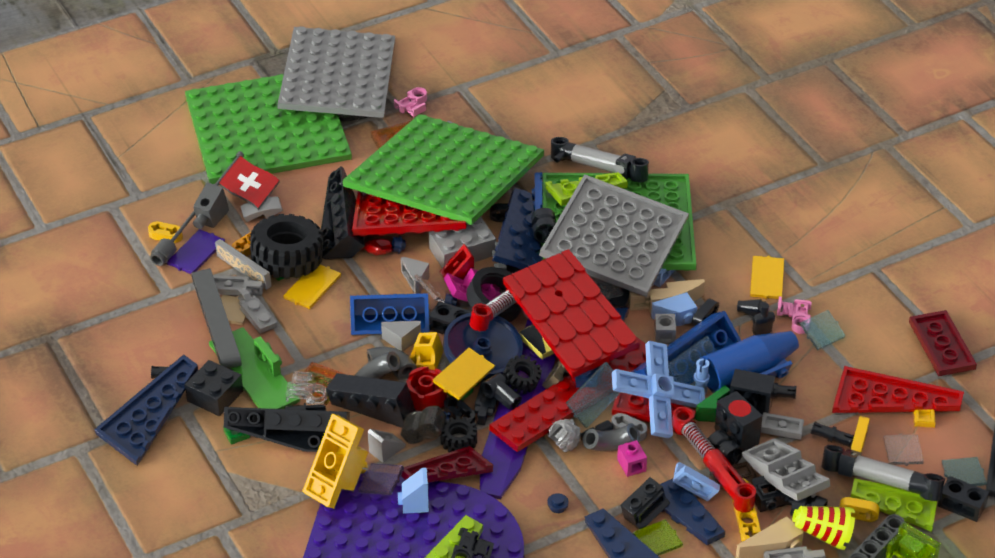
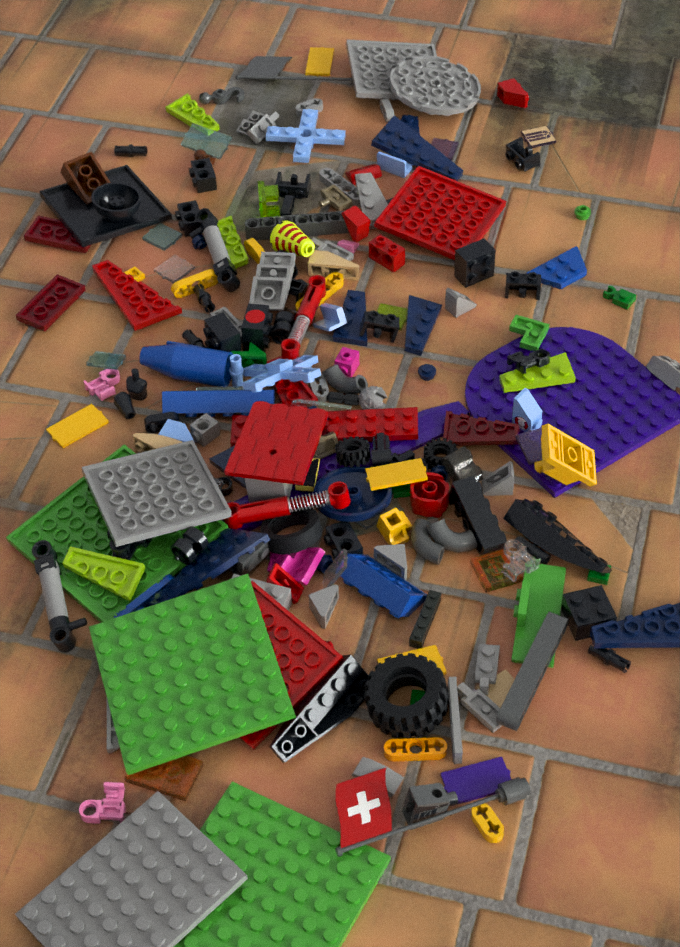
camera: 135 degrees left, 5 degrees up
none -> pearl dark grey piece [409,590,442,649]

